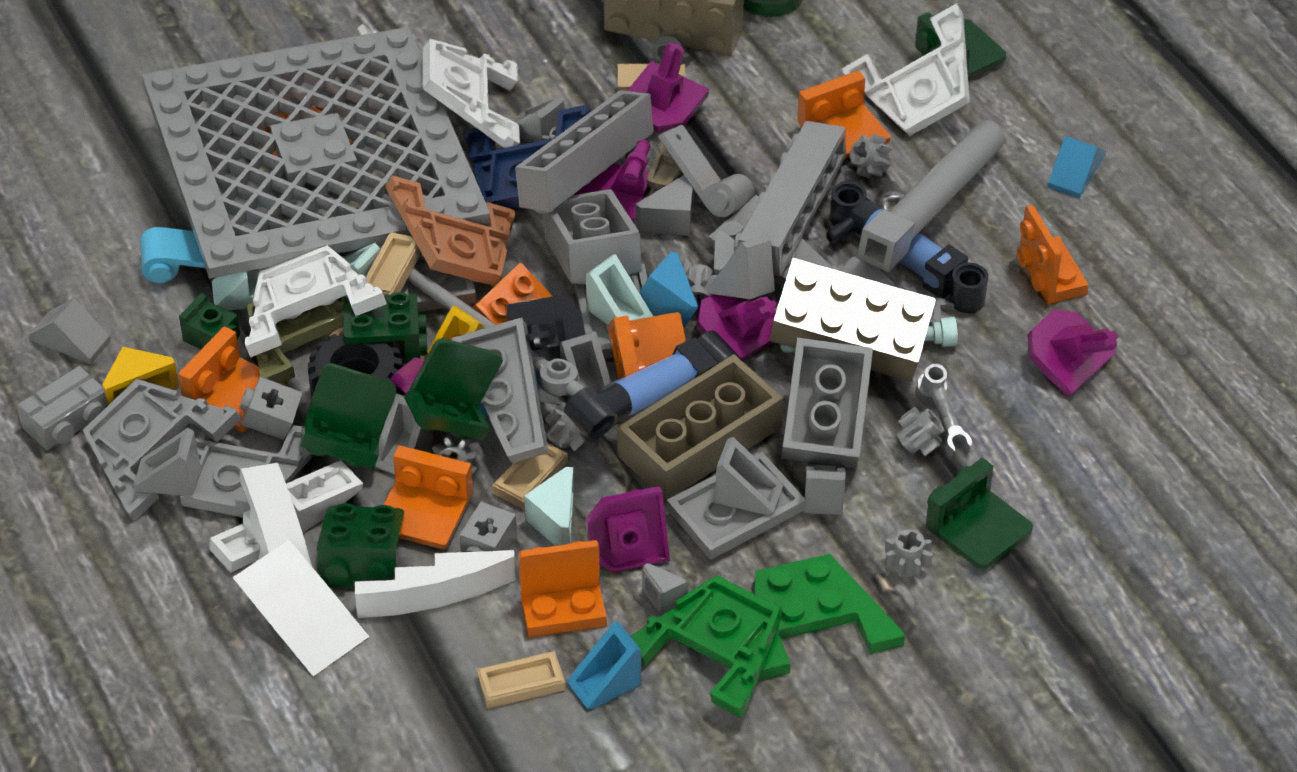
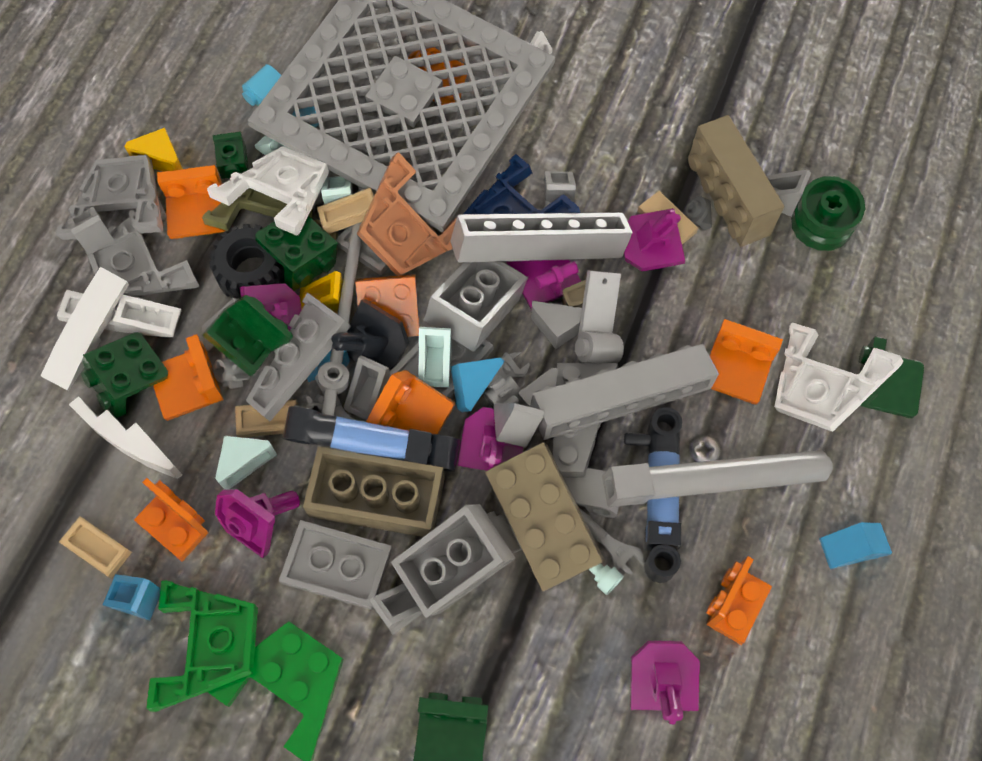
camera: 50 degrees right, 20 degrees up
light grey brick [17,366,108,451] -> none
light grey slope [28,298,111,364] -> none
white sticker [233,539,369,677] -> none
light grey brick [239,377,303,440] -> none
dark green bracket [300,363,396,469] -> none
white wing [423,39,520,148] -> none
light grey brick [460,502,517,552] -> none
light grey slope [642,563,688,615] -> none
light grey slope [715,437,784,515] -> none
light grey gear [850,134,893,178] -> none
light grey gear [885,529,933,577] -> none
light grey gear [896,407,944,456] -> none
light grey brick [915,364,972,457] -> none

